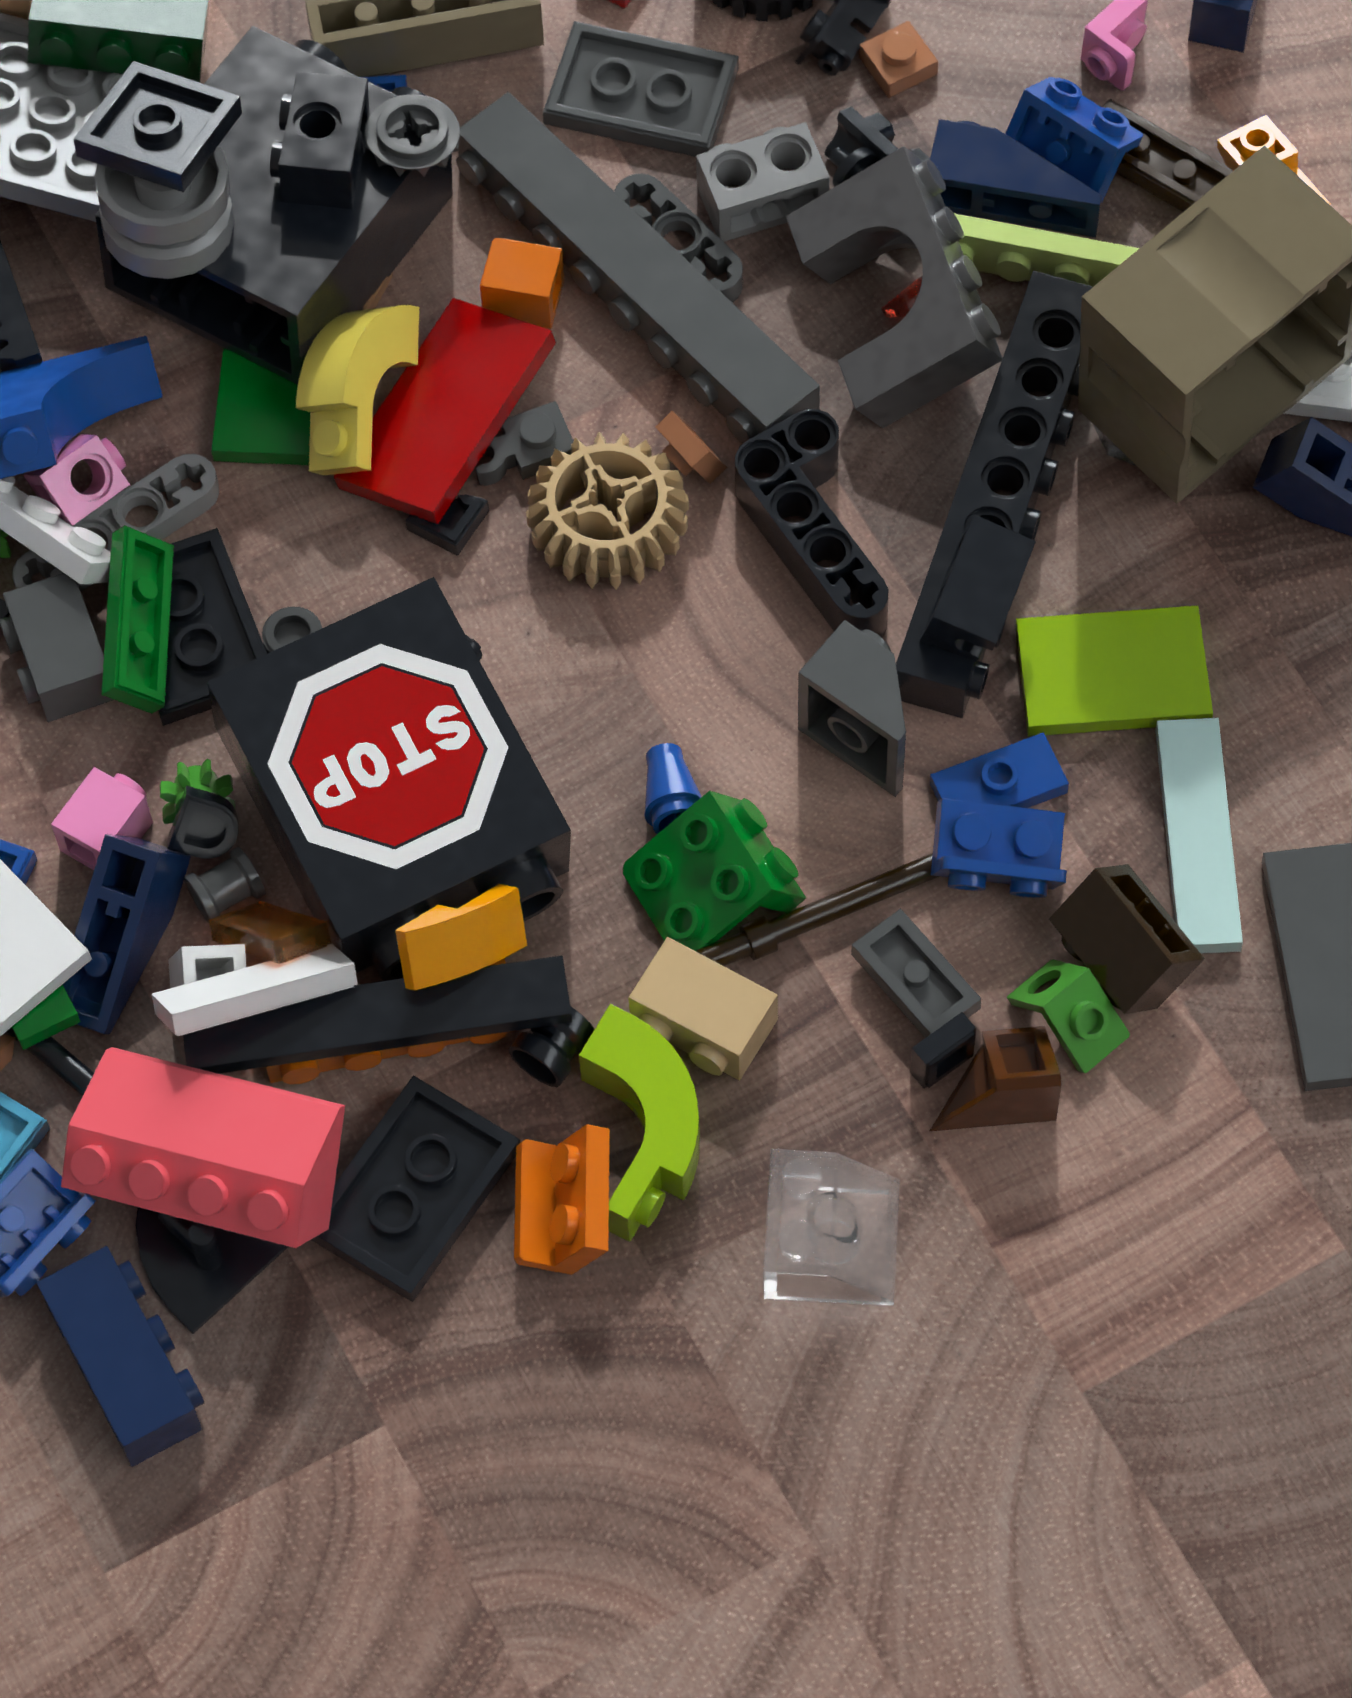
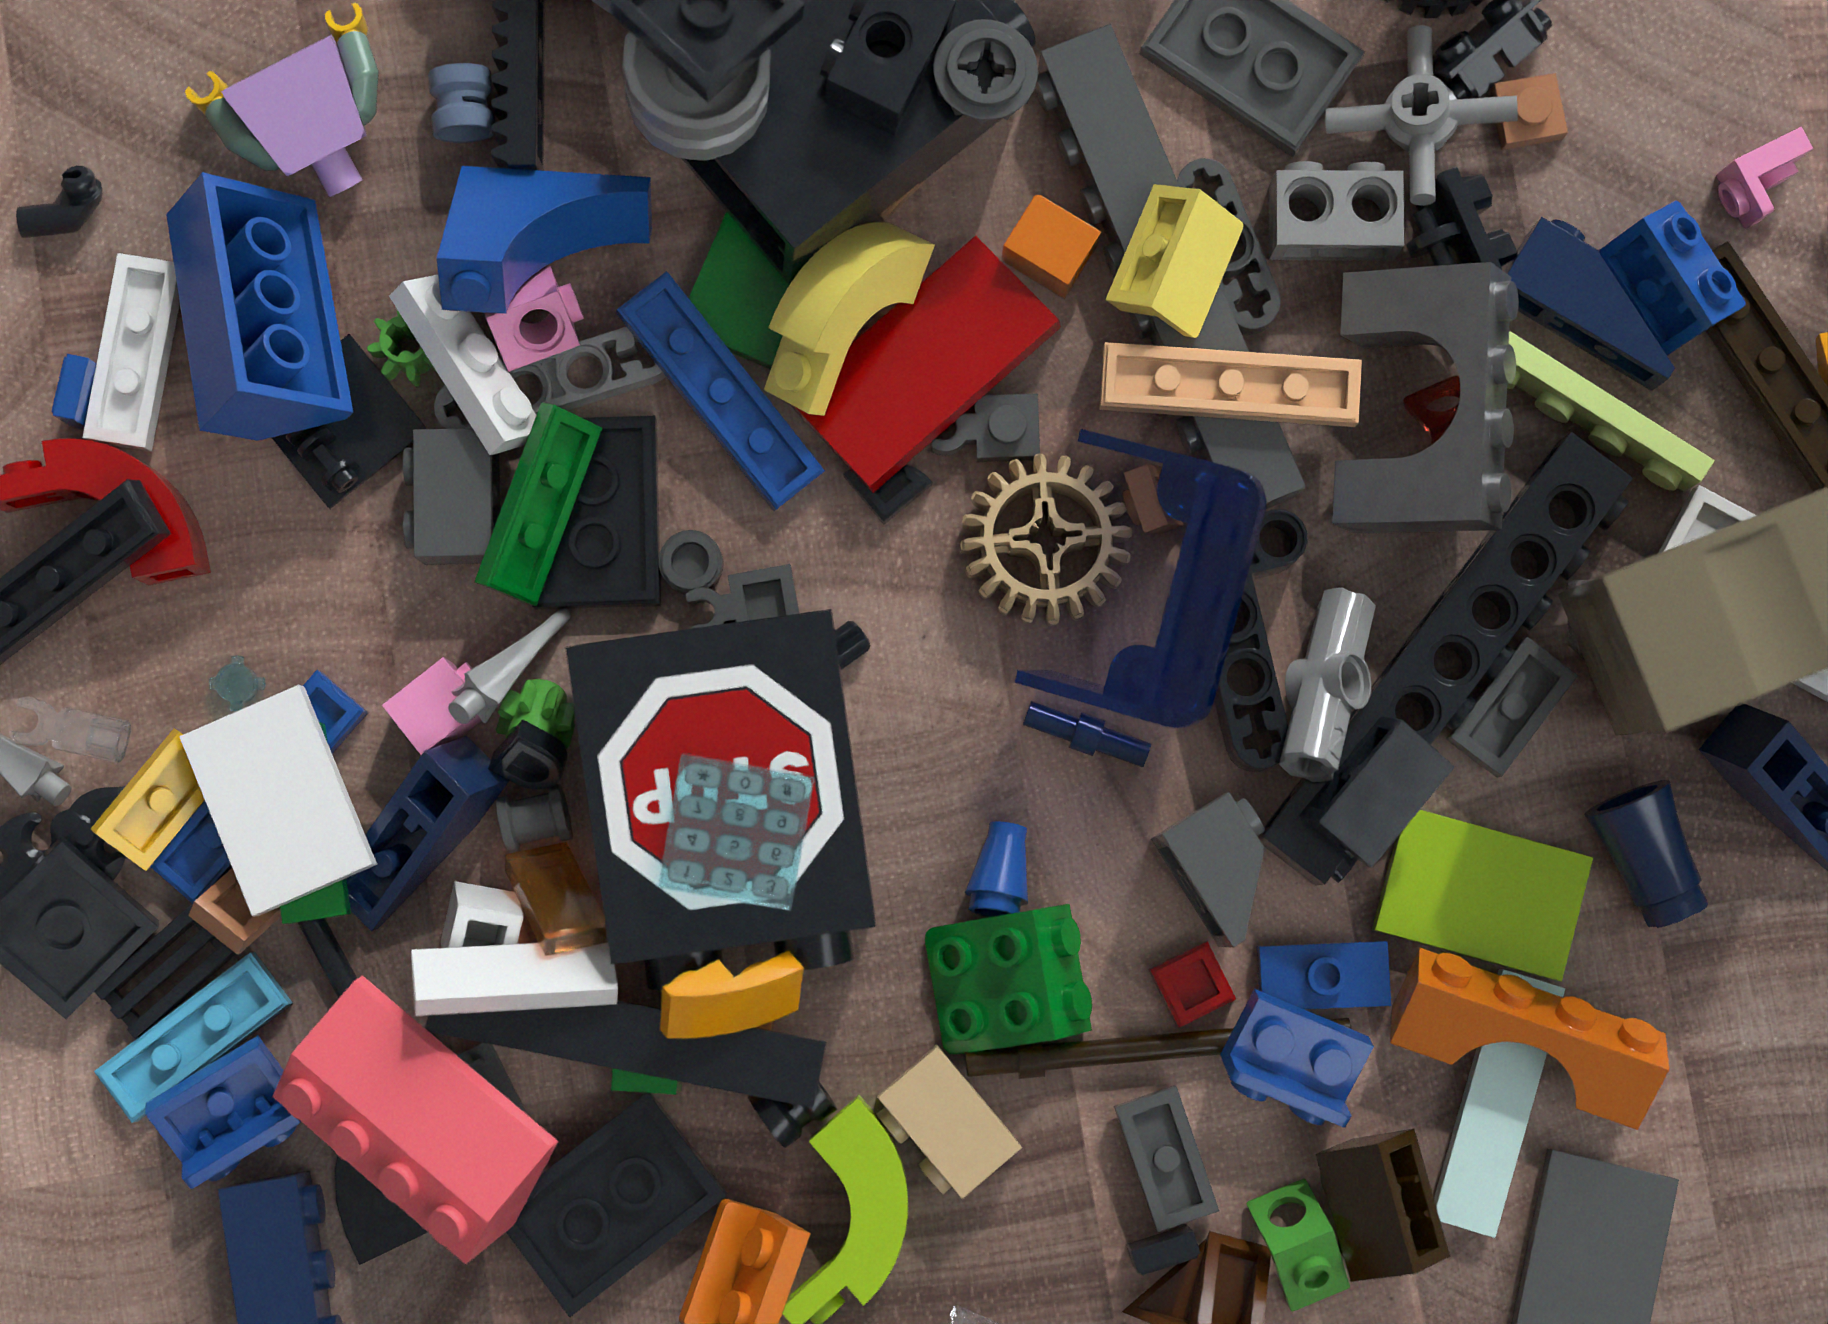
camera: 15 degrees right, 20 degrees up
none -> light grey piece [448,608,571,724]
none -> green tile [611,1068,682,1095]
none -> blue tile [616,271,825,511]
none -> clear light blue tile [658,754,815,910]
none -> clear blue windscreen [1014,429,1266,728]
none -> dark blue bar [1023,701,1151,767]
none -> light nougat tile [1099,342,1362,427]
none -> light yellow panel [1105,184,1243,338]
none -> red tile [1148,941,1236,1028]
none -> light grey piece [1279,587,1376,782]
none -> light grey bar [1325,25,1518,205]
none -> orange arch [1390,948,1669,1130]
none -> dark grey plate [1446,637,1578,778]
none -> dark blue plant [1584,780,1708,928]

